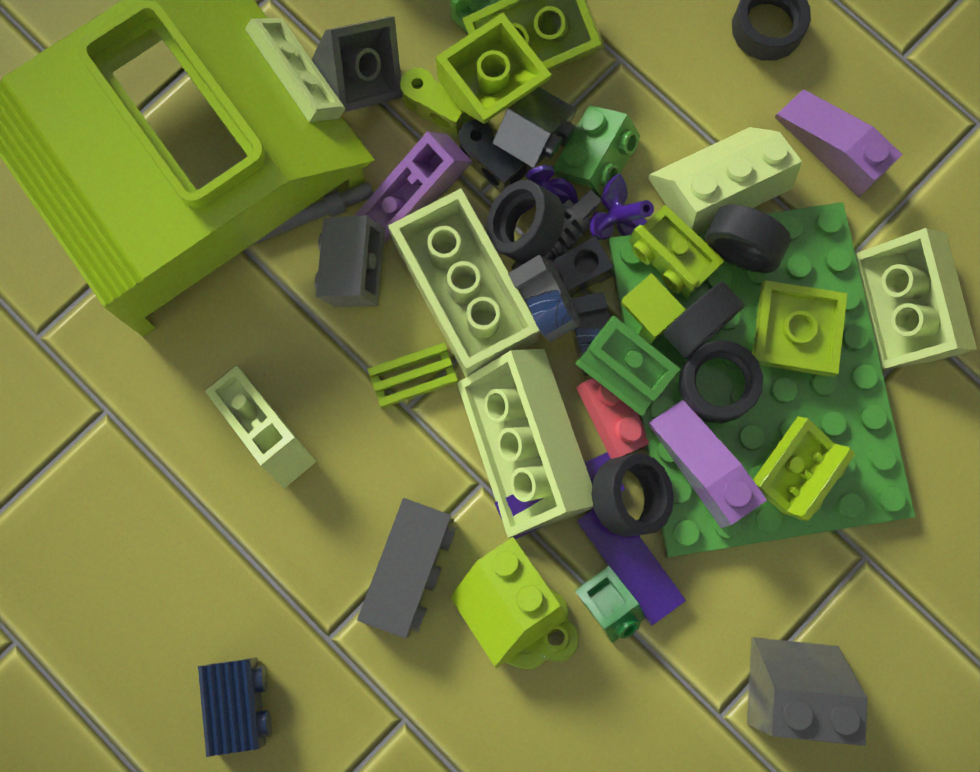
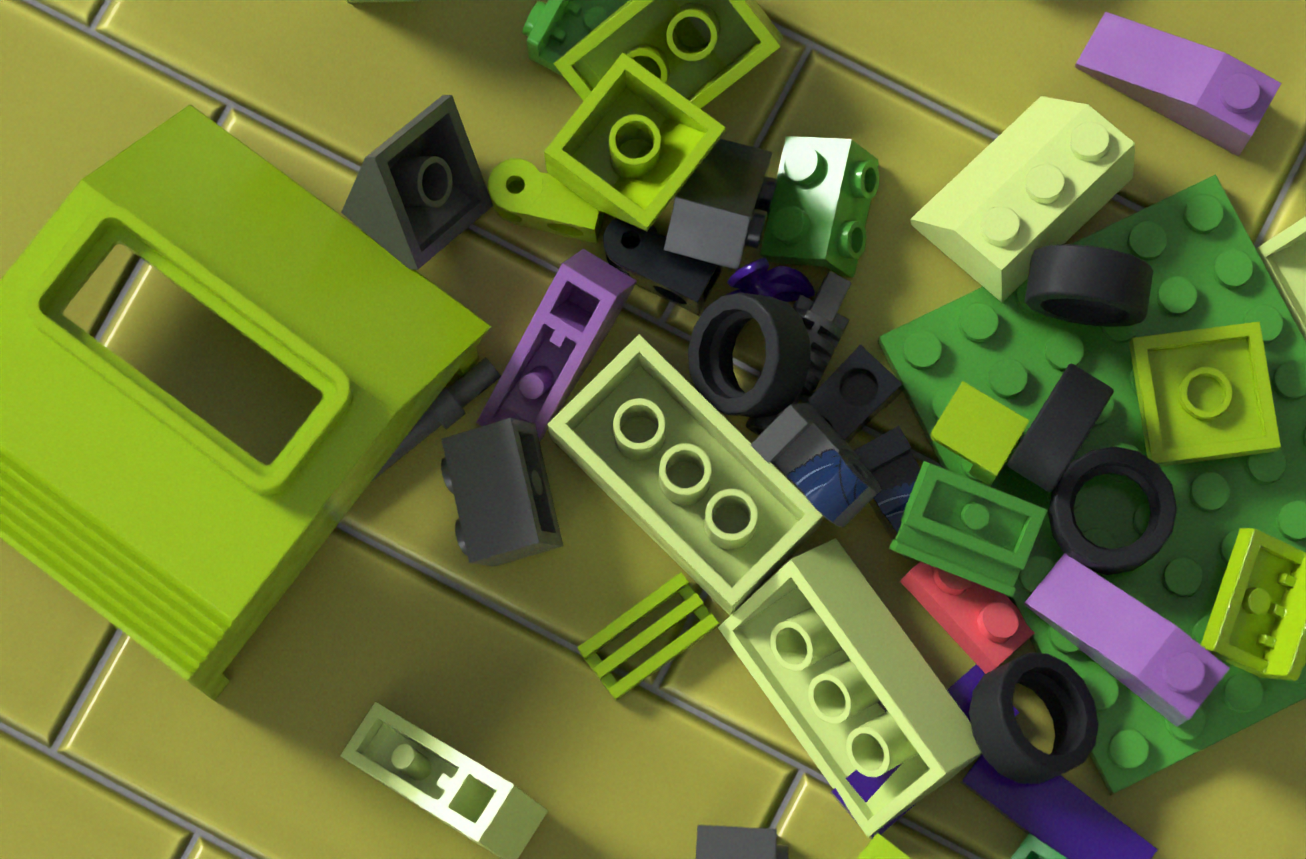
camera: 15 degrees left, 0 degrees up
yellowish green tile [245,18,345,122] -> none
dark purple plant [590,174,654,241] -> none
lime bracket [629,204,724,298] -> none

